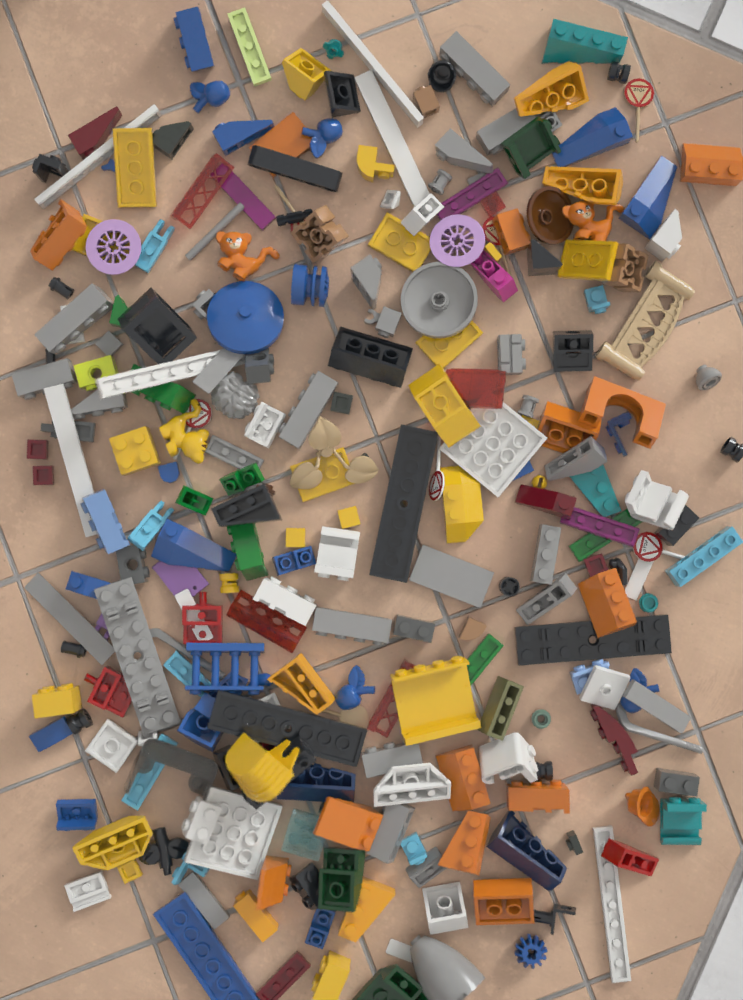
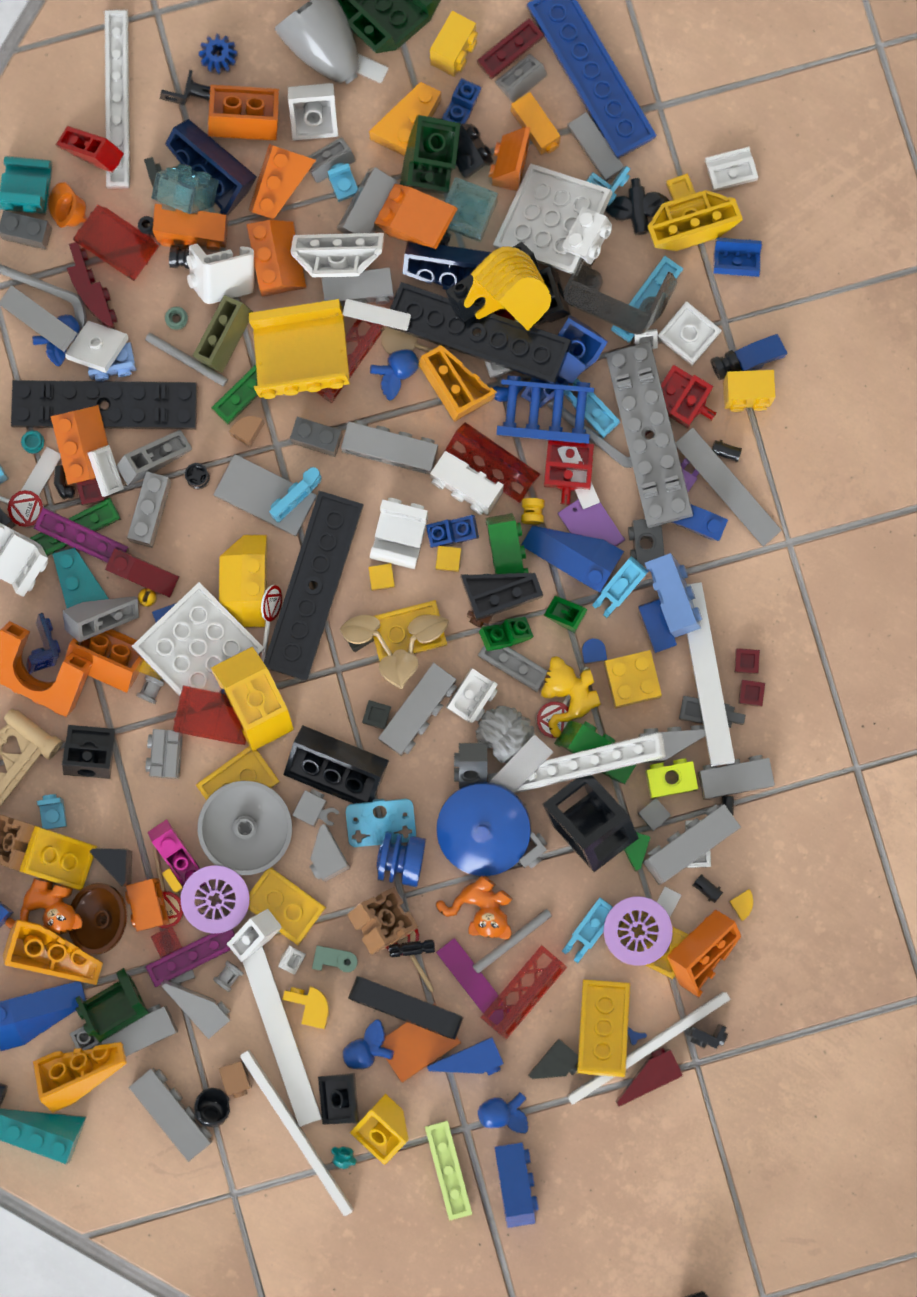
camera: 175 degrees left, 5 degrees down
none -> clear red piece [73,205,159,281]
none -> white tile [88,445,124,497]
none -> black pin [138,216,155,238]
none -> light grey bar [145,333,228,387]
none -> clear light blue brick [151,164,219,214]
none -> medium azure hinge [269,467,322,523]
none -> sand green leg [312,945,358,972]
none -> white sticker [343,299,411,331]
none -> medium azure axle [346,799,416,847]
none -> light grey slope [495,54,547,102]
none -> blue slope [638,599,677,653]
none -> white sticker [657,887,681,917]
none -> yellow tile [729,889,753,921]

